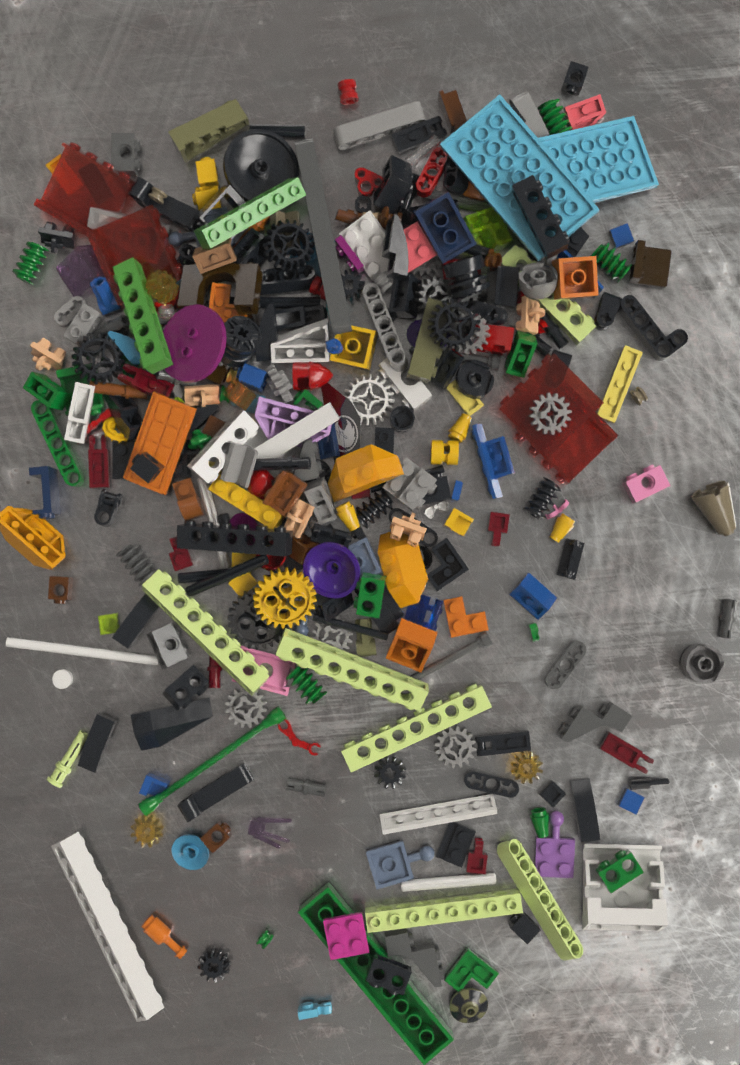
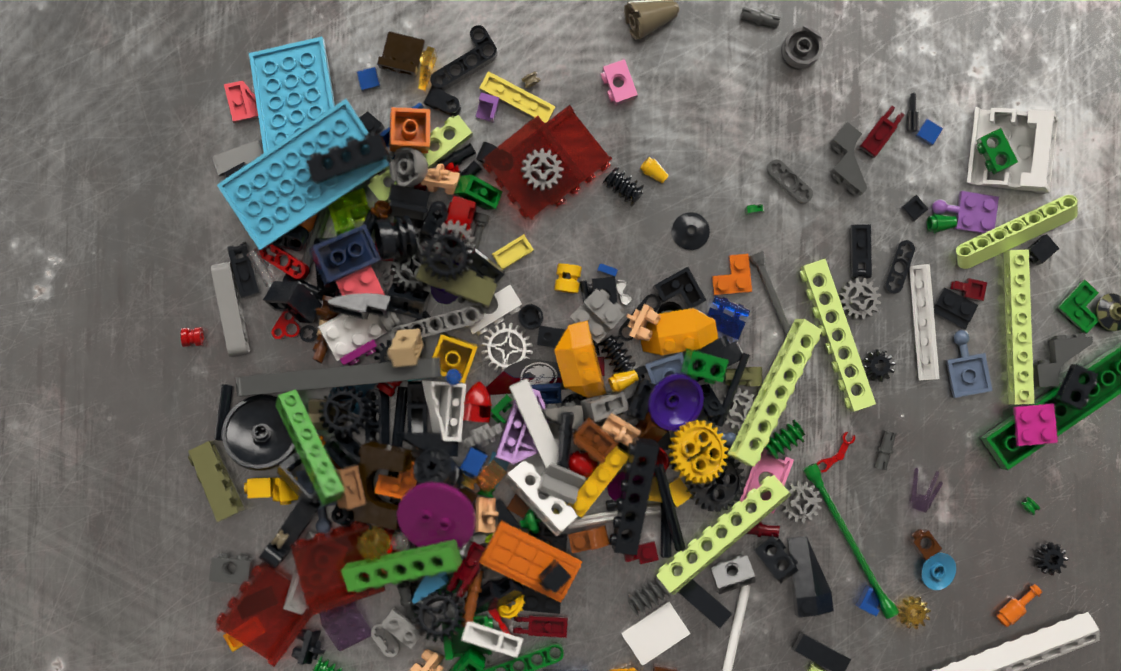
camera: 90 degrees left, 0 degrees up
blue piece [90,276,121,316] -> none
black piece [94,489,122,527] -> none
lime tile [98,613,120,635] -> none
black beam [177,763,254,823] -> none
medium azure plate [298,1001,332,1020] -> none
orange brick [386,618,438,672] -> none
white axle [401,873,496,892] -> none
reddish brown panel [438,90,467,134] -> none
yellow panel [444,508,474,536] -> none
yellow cone [448,413,472,443] -> none
black plate [456,360,494,399] -> none
blue bracket [472,424,515,499] -> none
dark red plate [488,512,510,547] -> none
blue panel [510,573,557,620] -> none
clear yellow gear [510,751,543,784] -> none
green piece [537,99,573,135] -> none
bright pink piece [545,499,569,520] -> none
black hinge [556,538,585,580] -> none
black brick [561,61,589,95] -> none
black slope [570,778,601,842] -> none
green piece [591,242,632,283] -> none
none -> tan brick [388,329,424,367]
none -> clear yellow wing [418,46,438,91]
none -> medium lavender panel [476,92,500,123]
none -> white tile [621,601,690,666]
none -> black dish [672,212,710,250]

